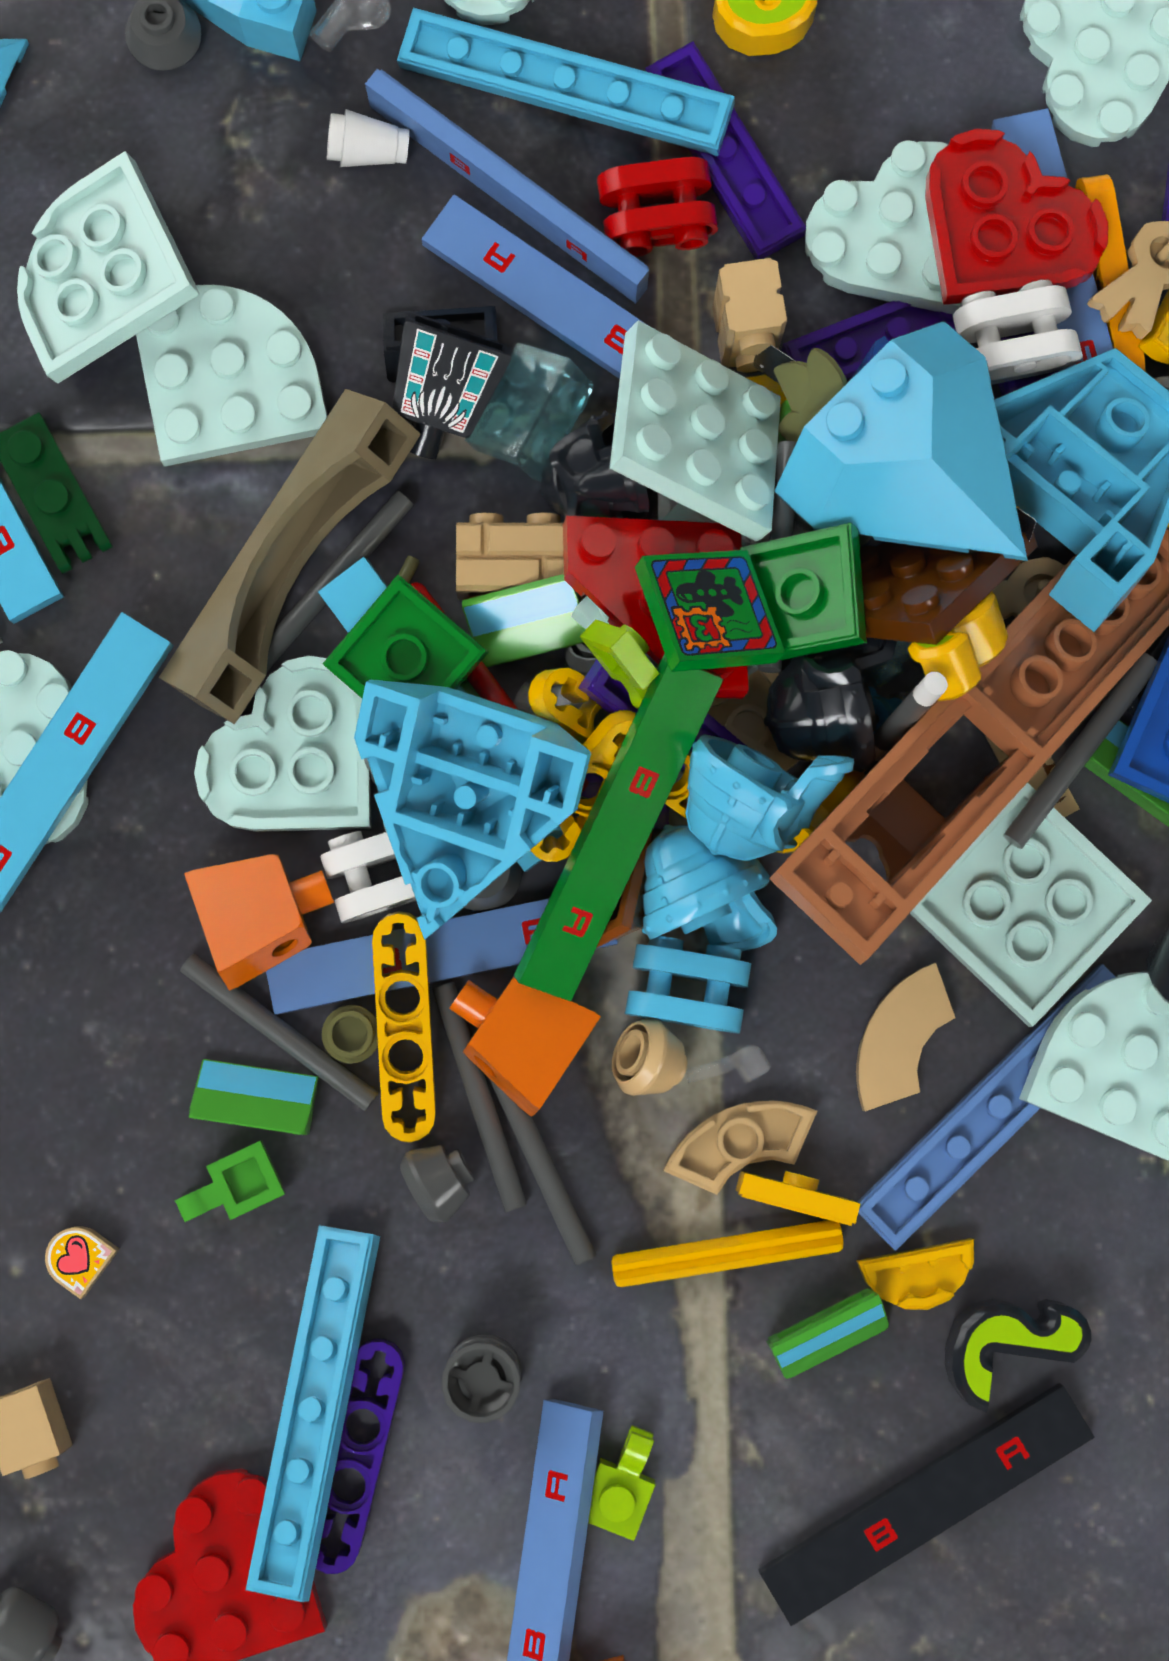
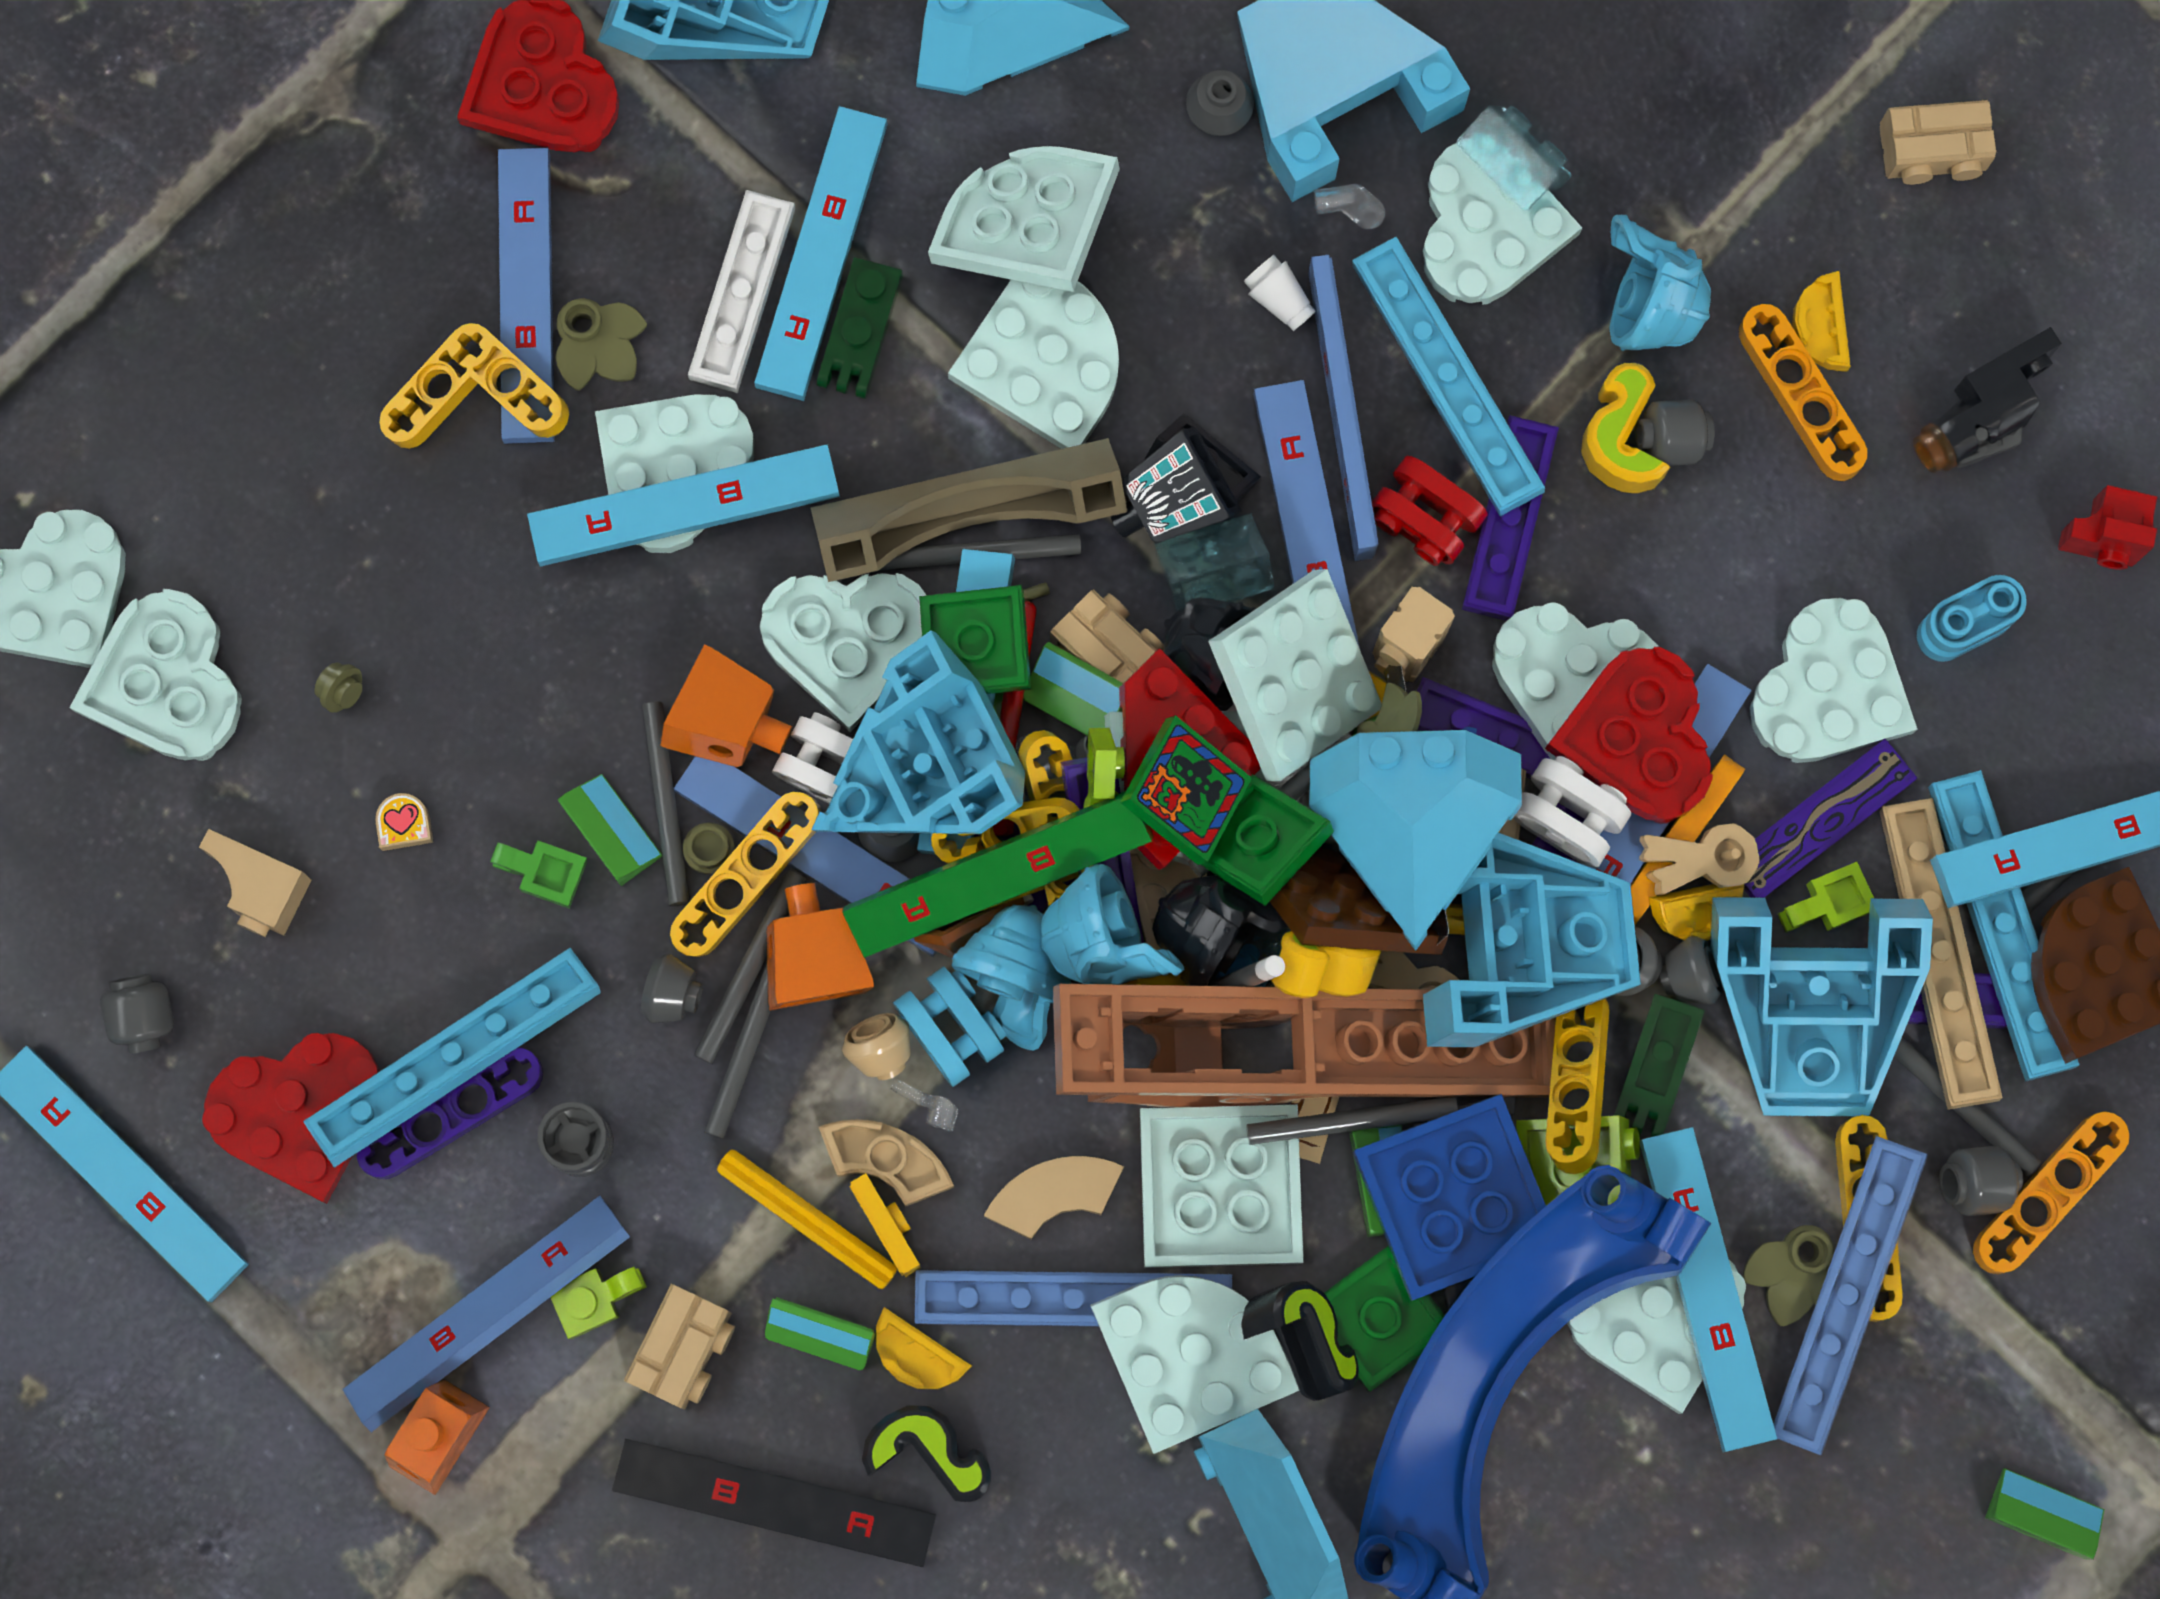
camera: 45 degrees right, 5 degrees down
none -> tan brick [624,1284,735,1410]

